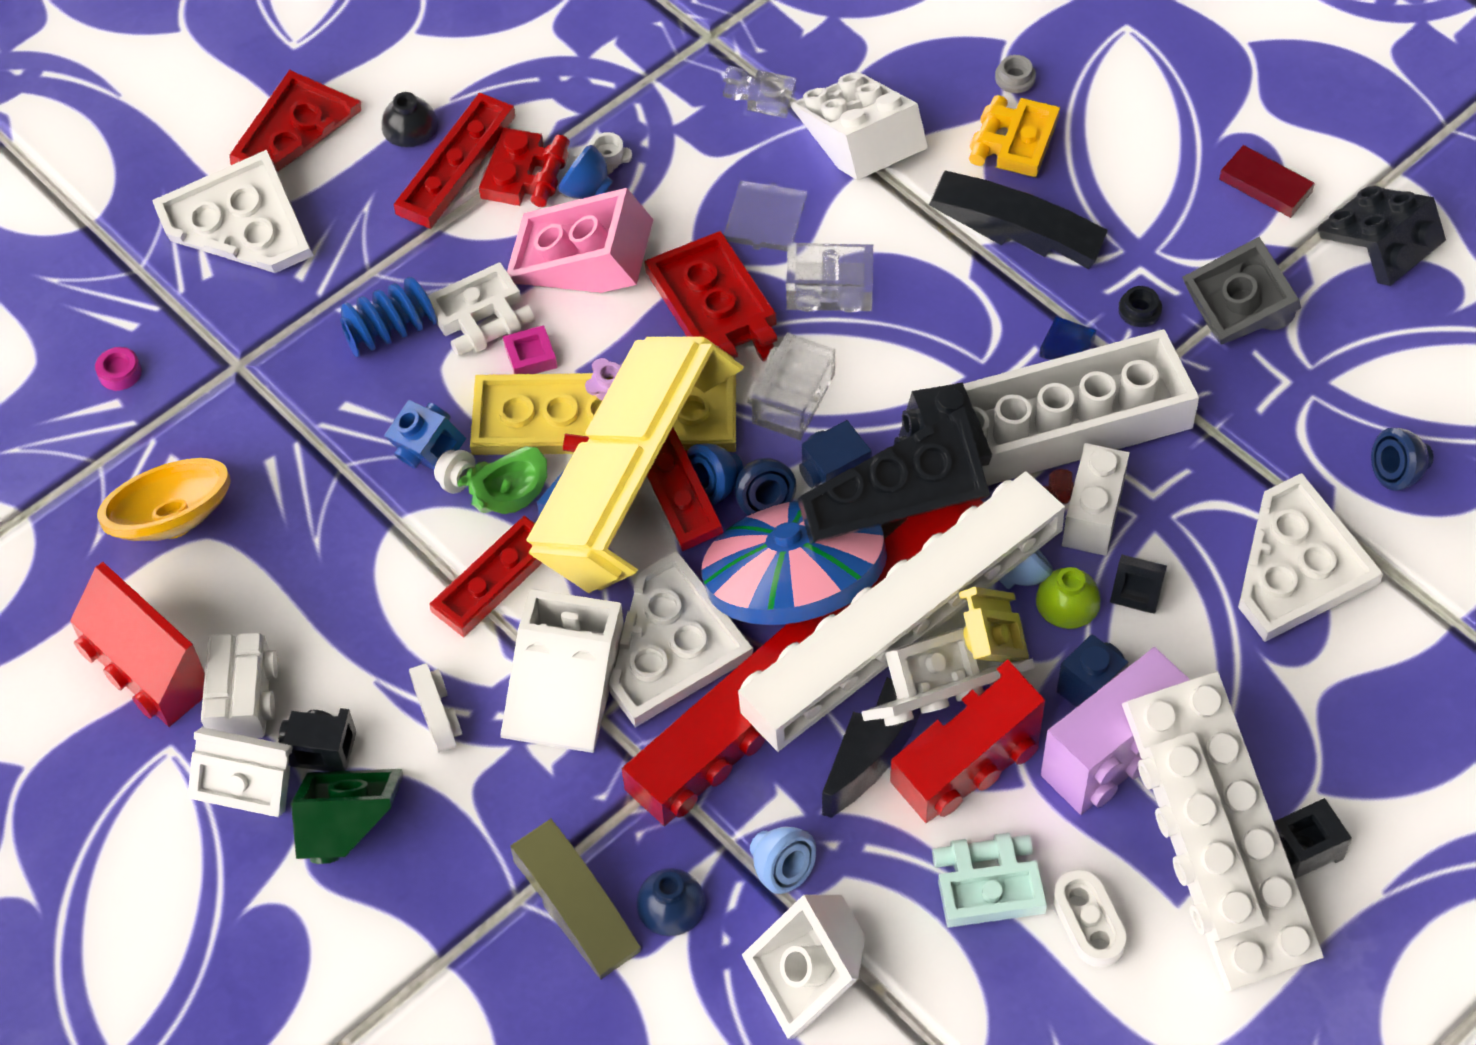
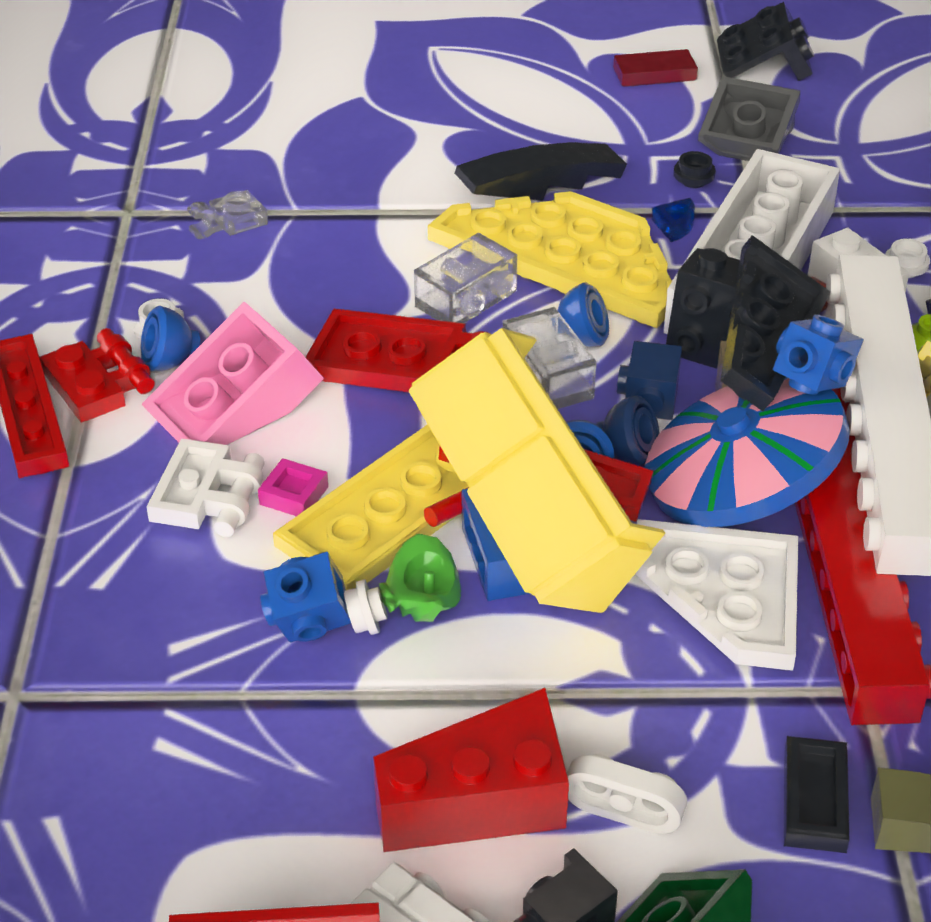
camera: 50 degrees left, 15 degrees down
yellow dish [97,458,231,541] -> none
blue piece [340,277,437,357] -> none
red tile [429,515,542,638] -> none
white slope [501,589,624,753] -> none
lavender plate [585,358,623,401] -> none
clear piece [724,180,807,252] -> none
white slope [791,72,928,180] -> none
yellow plate [969,95,1060,177] -> none
light grey plate [995,55,1036,93] -> none
none -> red wedge [373,688,569,852]
none -> light yellow plate [428,191,673,328]
none -> blue brick [549,282,609,347]
none -> blue brick [773,315,864,395]
none -> black tile [784,736,850,853]
none -> white plate [885,239,930,278]

